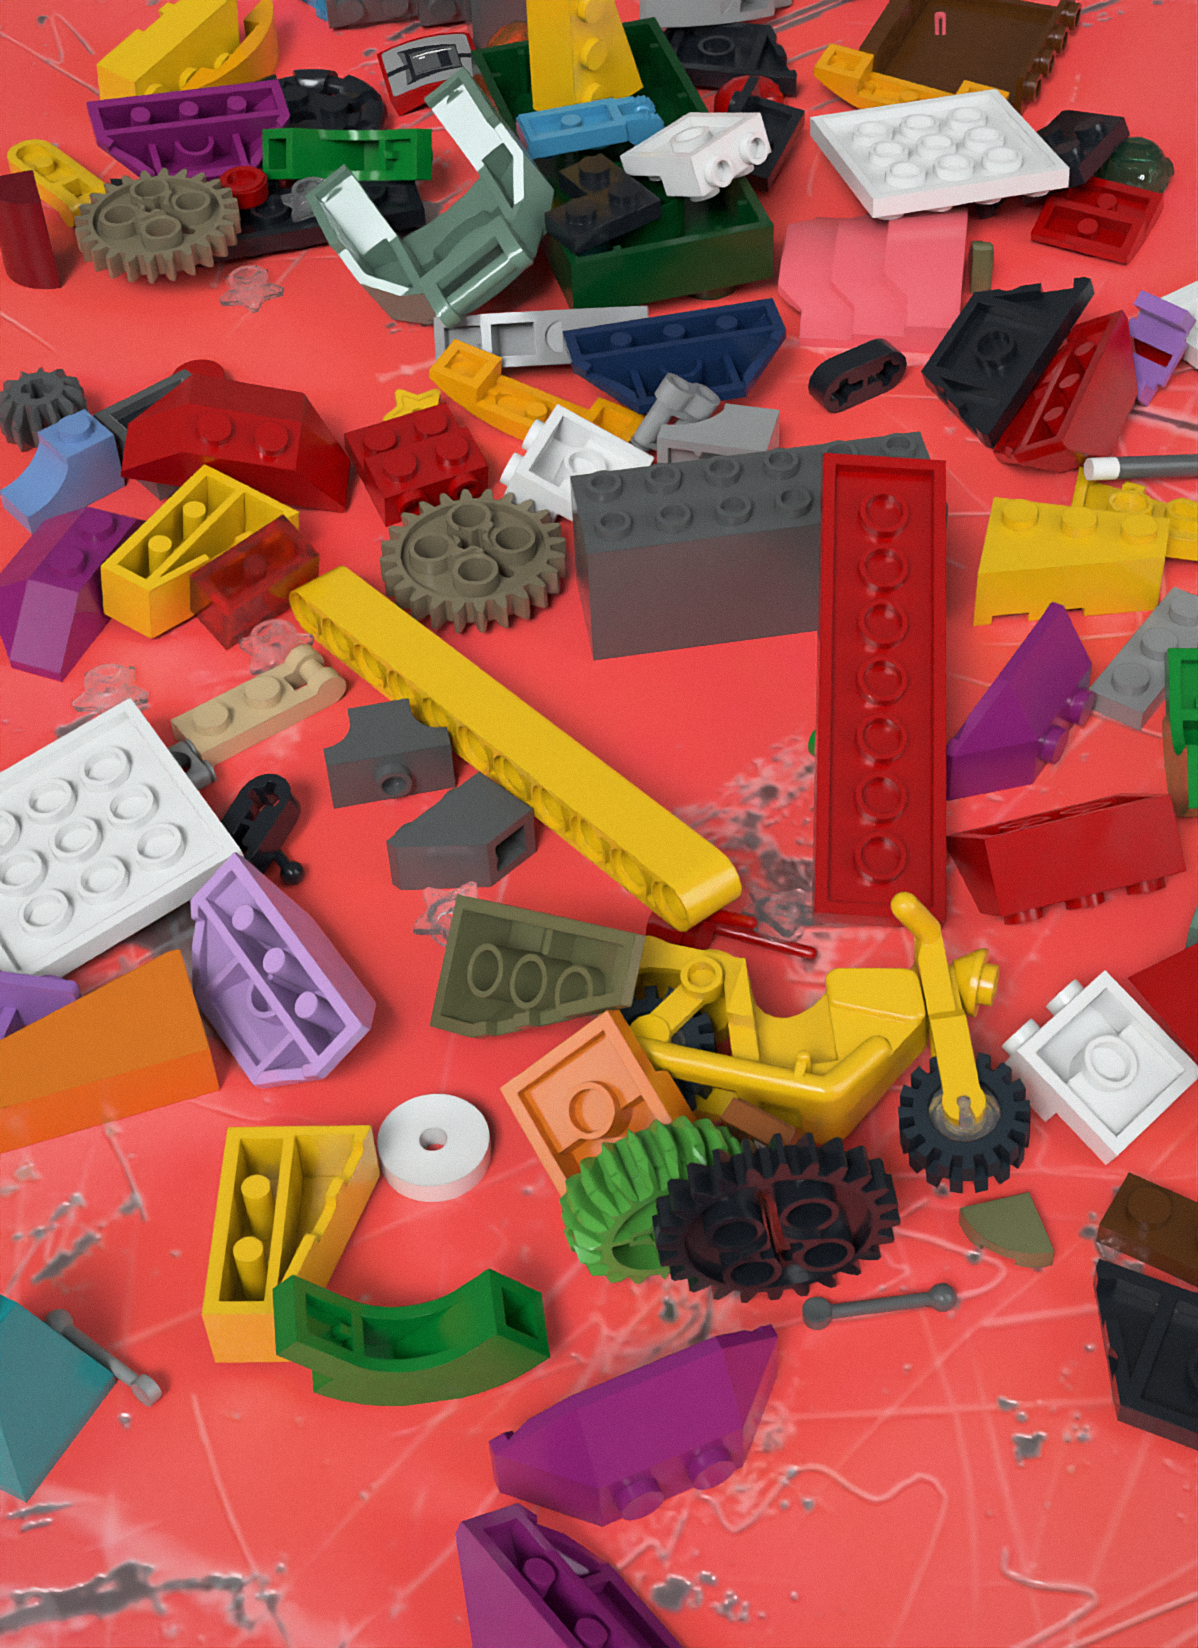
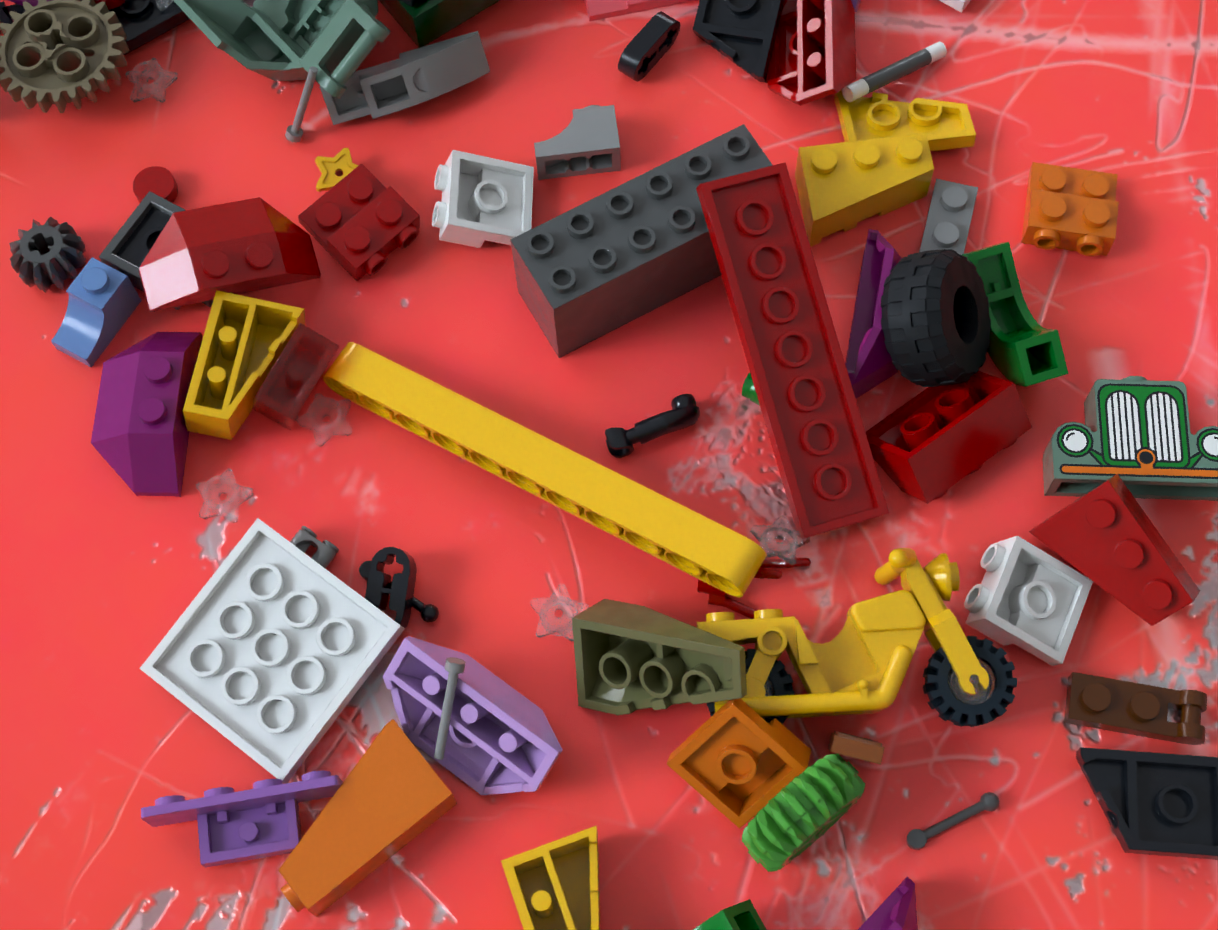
camera: 20 degrees left, 20 degrees up
tan plate [170,644,346,767] -> none
dark grey brick [323,698,456,809] -> none
white piece [377,1094,491,1202] -> none
dark tan gear [379,489,567,633] -> none
dark grey slope [386,772,536,890] -> none
light orange slope [429,339,646,445] -> none
dark blue wedge [562,298,786,414] -> none
light grey piece [630,373,720,452] -> none
black gear [652,1133,900,1303] -> none
olive tile [958,1192,1055,1268] -> none
none -> light grey piece [285,66,318,143]
none -> light grey piece [434,657,466,760]
none -> black arm [605,394,700,458]
none -> black tyre [881,249,991,387]

